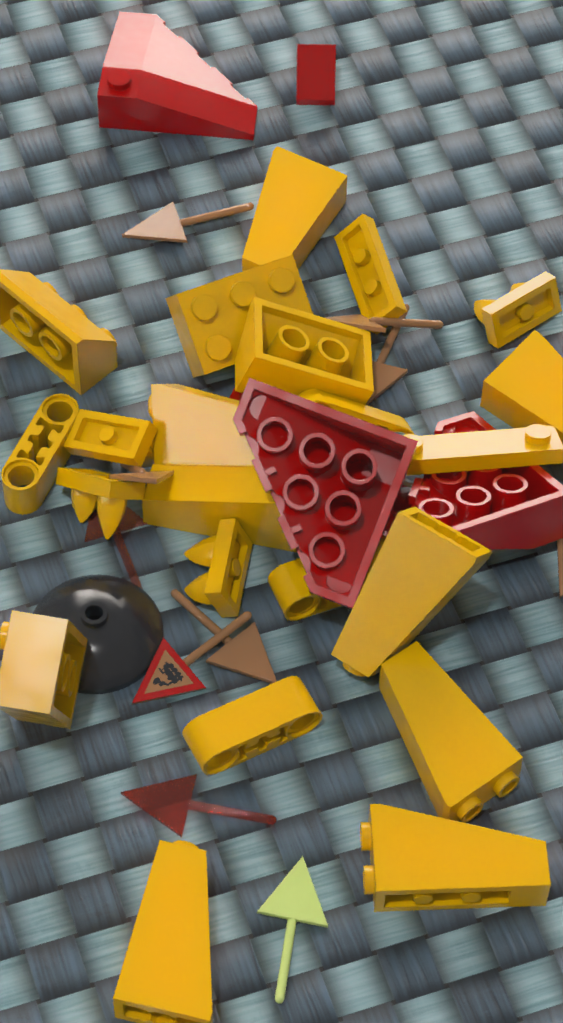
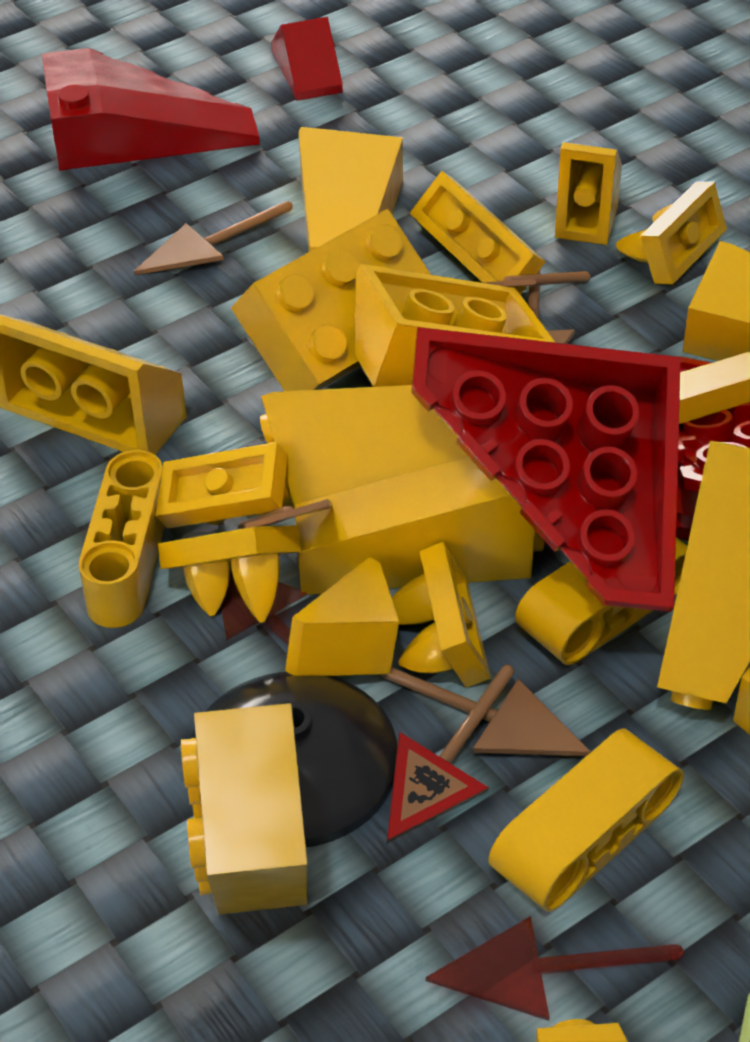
camera: 15 degrees left, 10 degrees down
none -> yellow slope [285,557,399,676]
none -> yellow slope [555,142,622,245]

